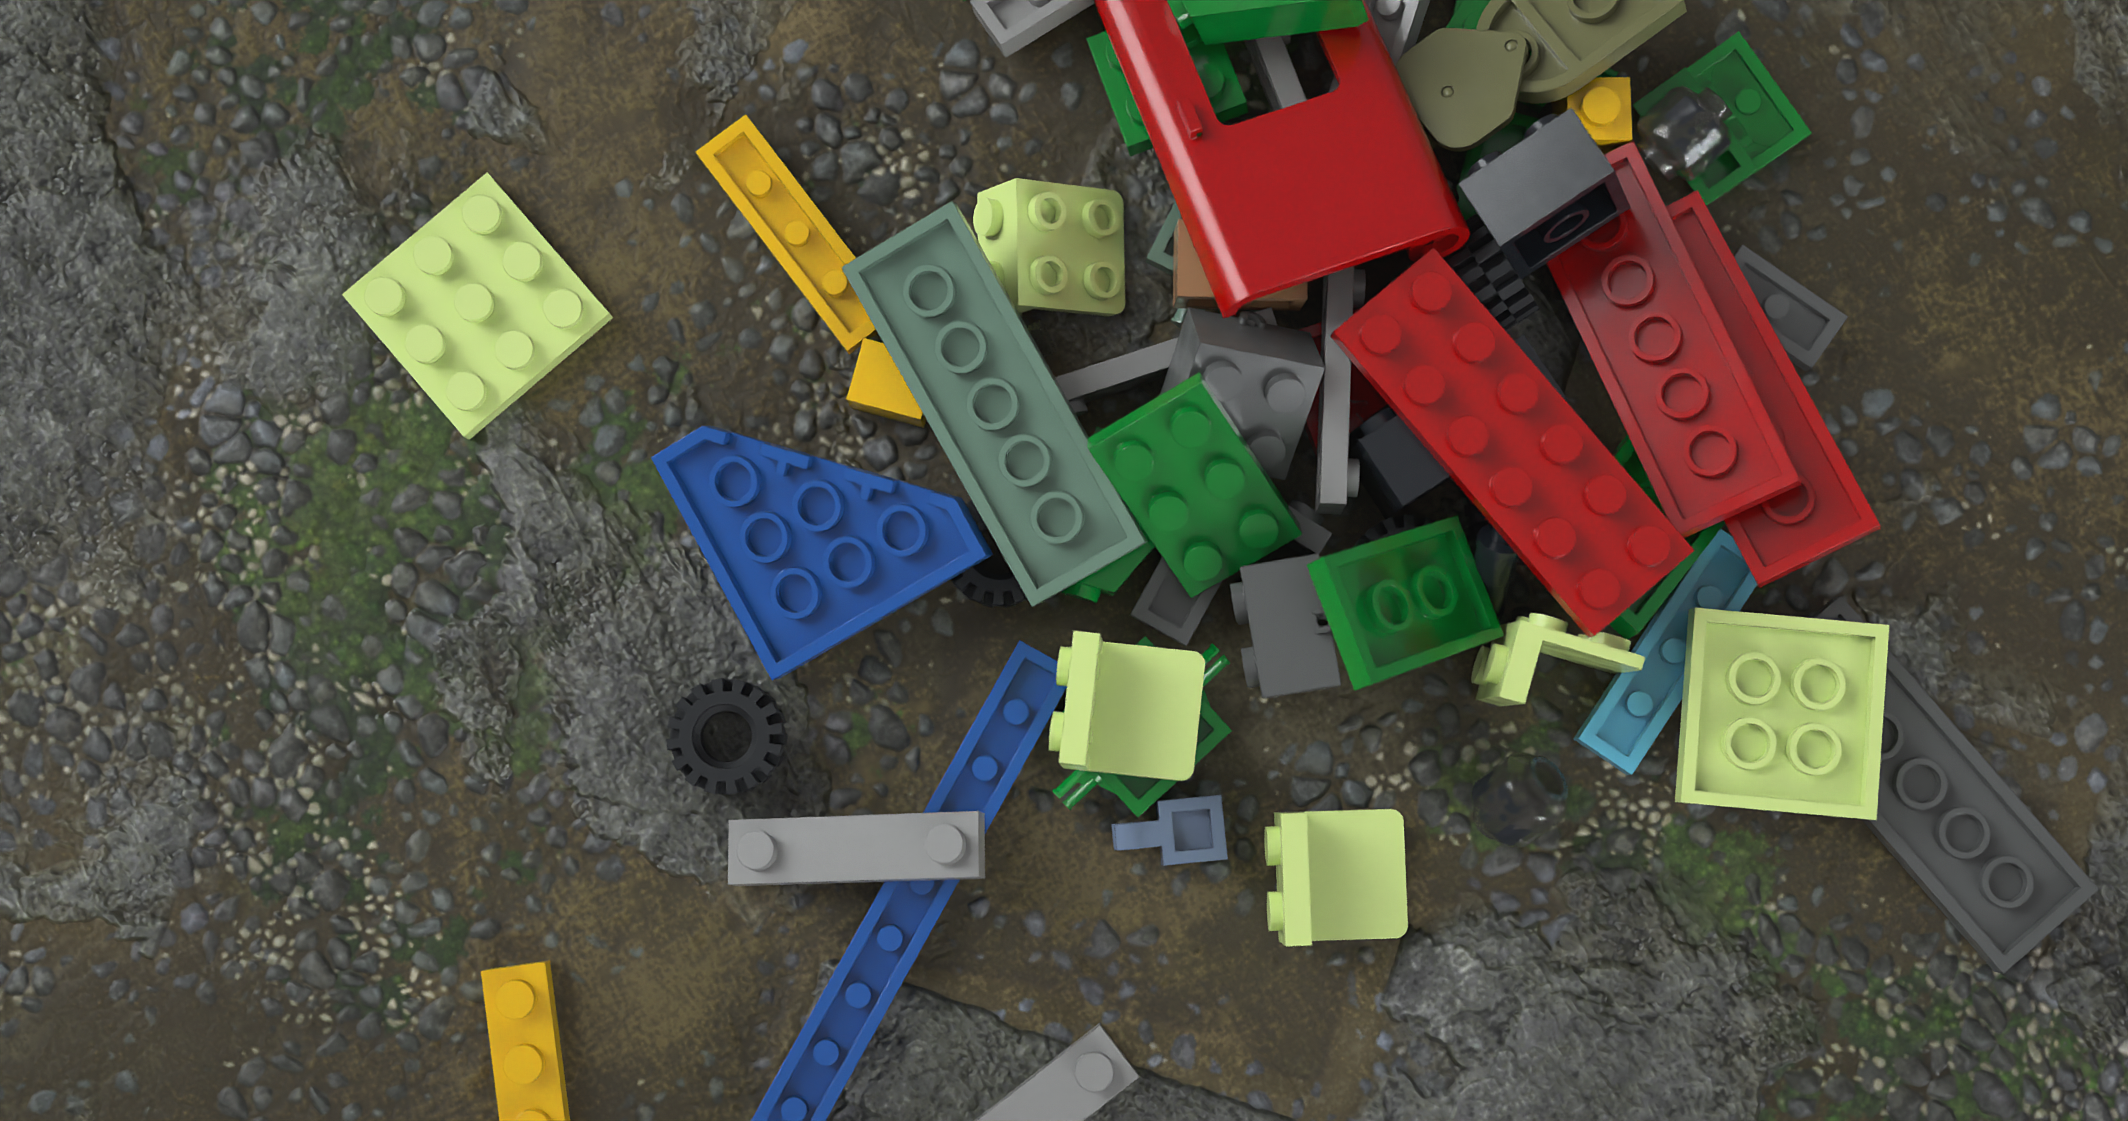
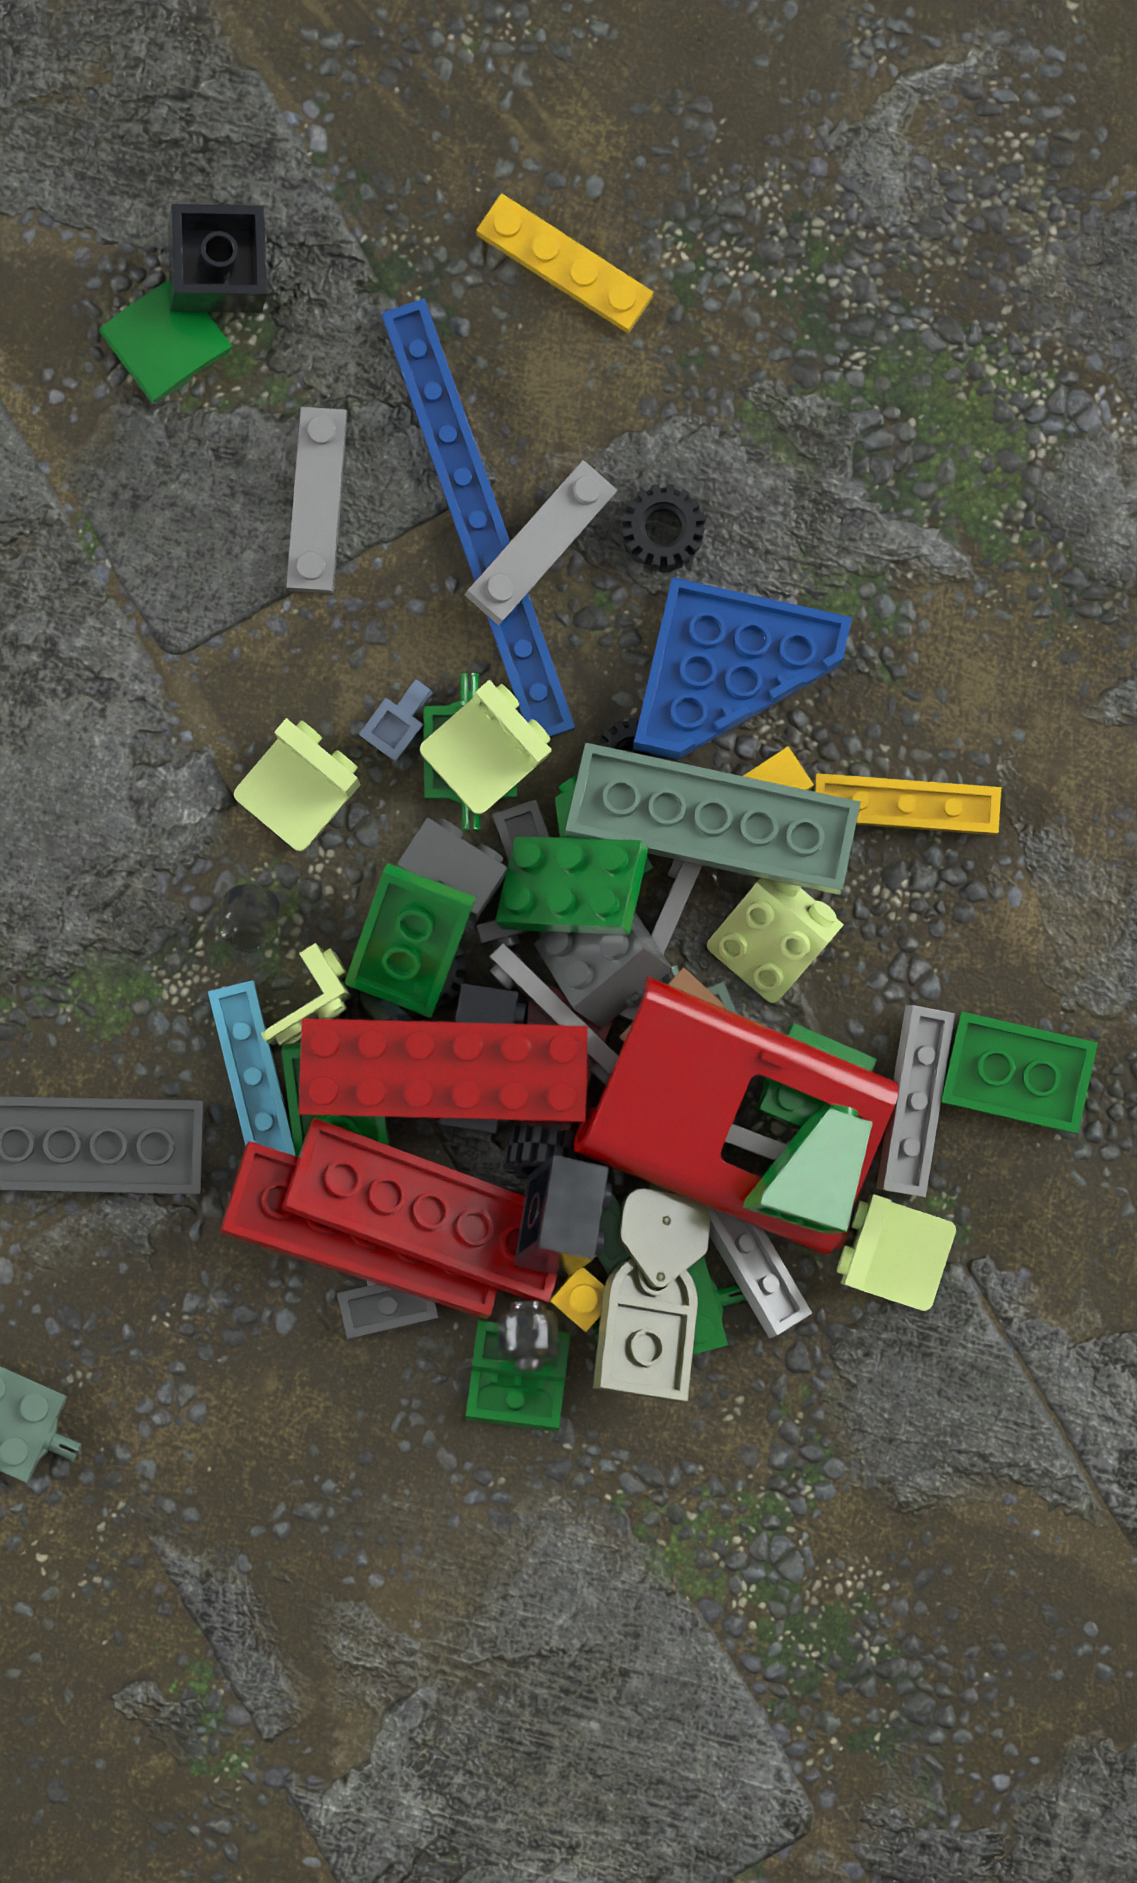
camera: 135 degrees right, 0 degrees up
yellowish green plate [342,172,614,440] -> none
yellowish green plate [1675,608,1889,820] -> none

